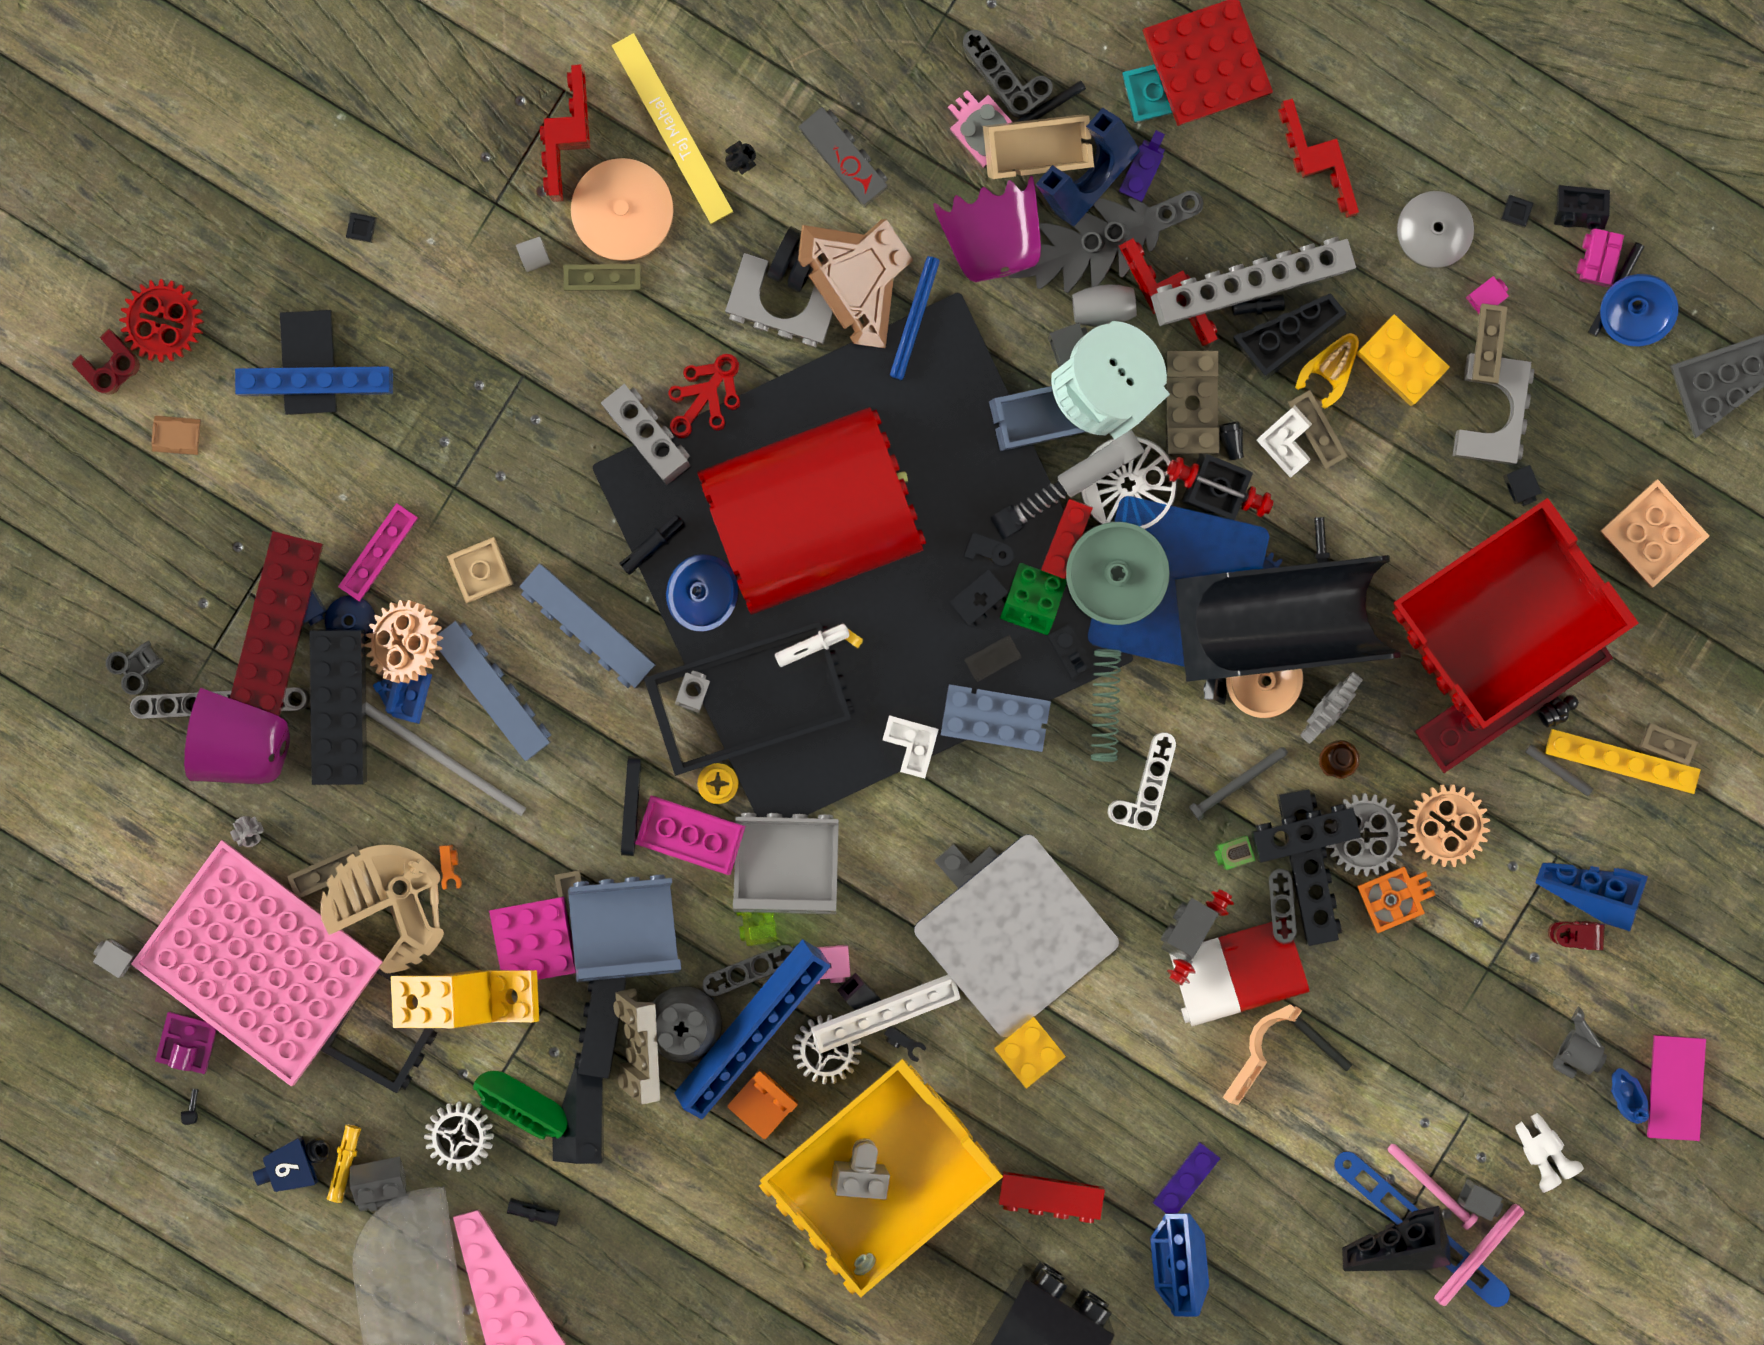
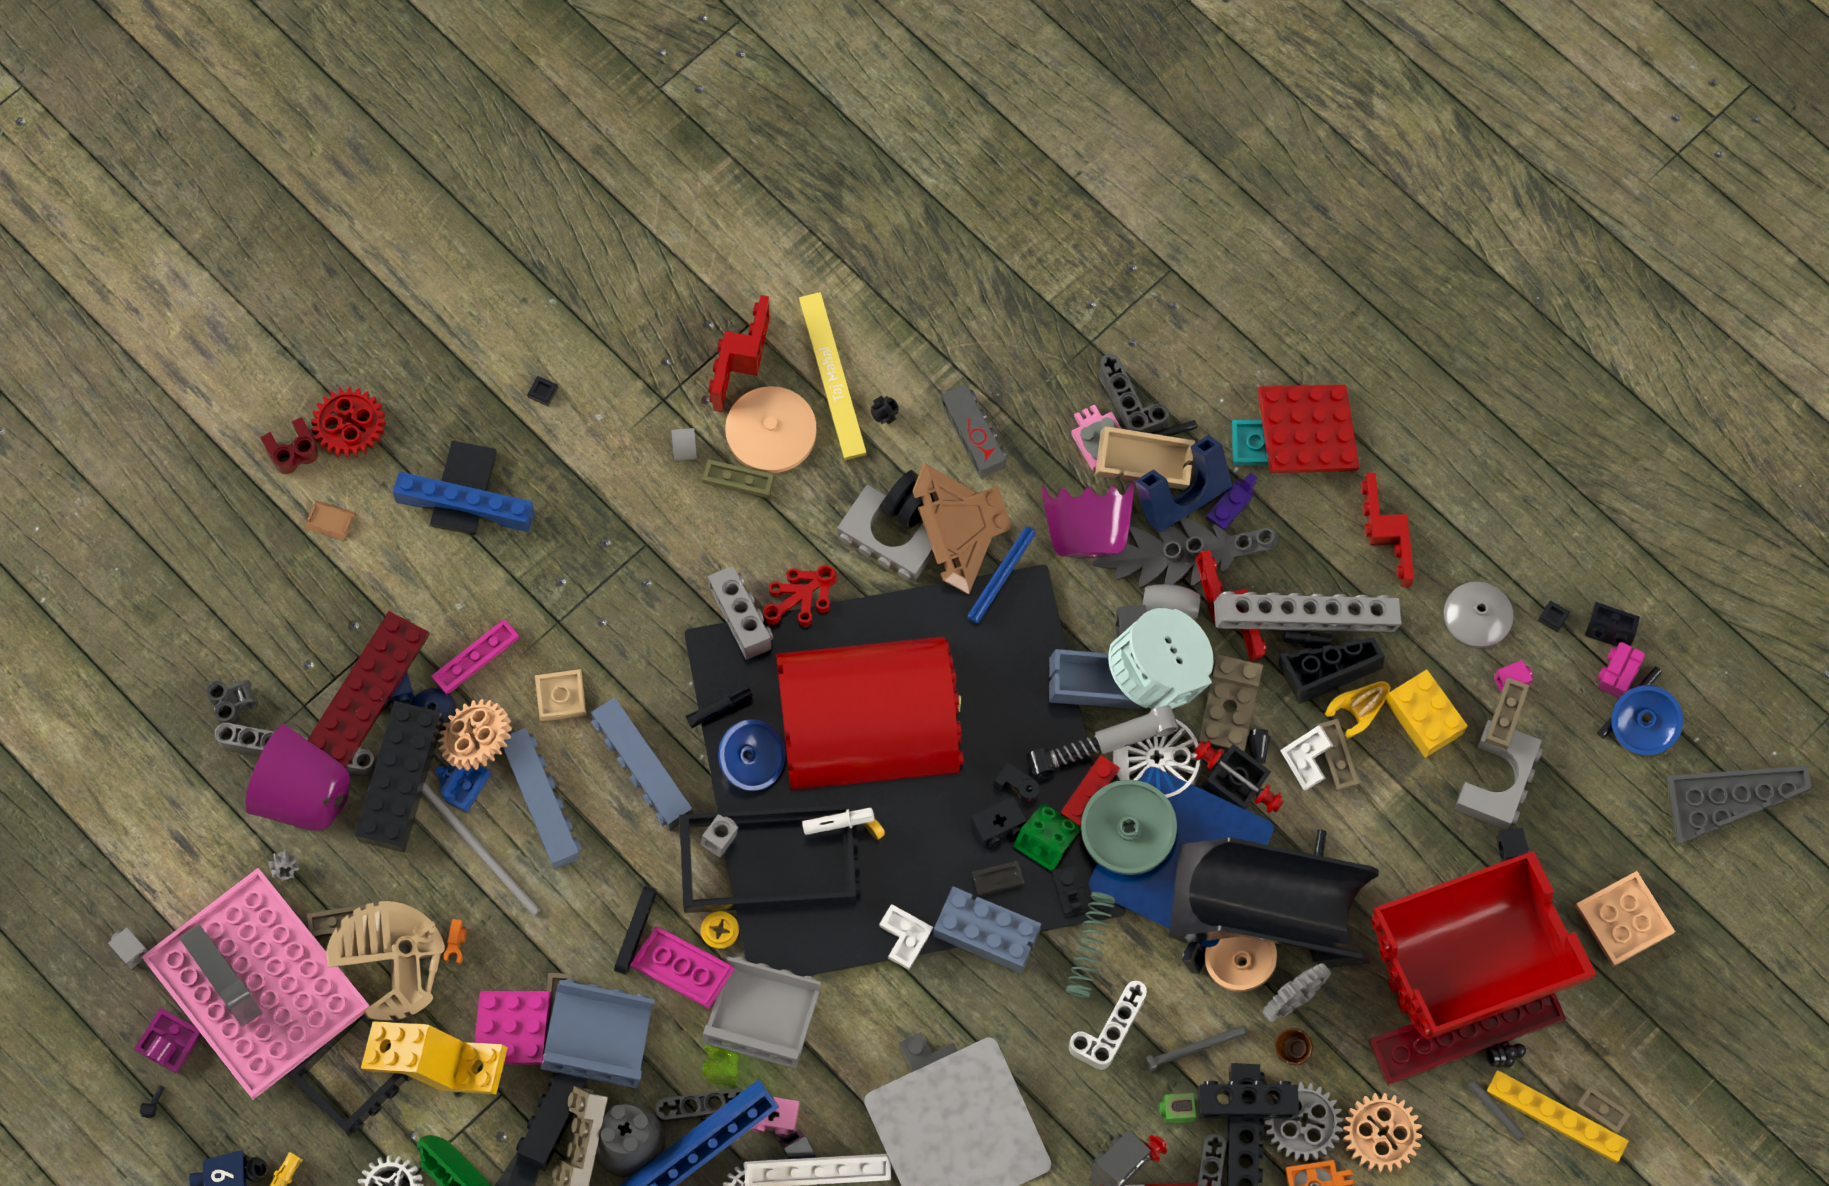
camera: 15 degrees right, 20 degrees down
none -> dark grey beam [179,924,263,1028]

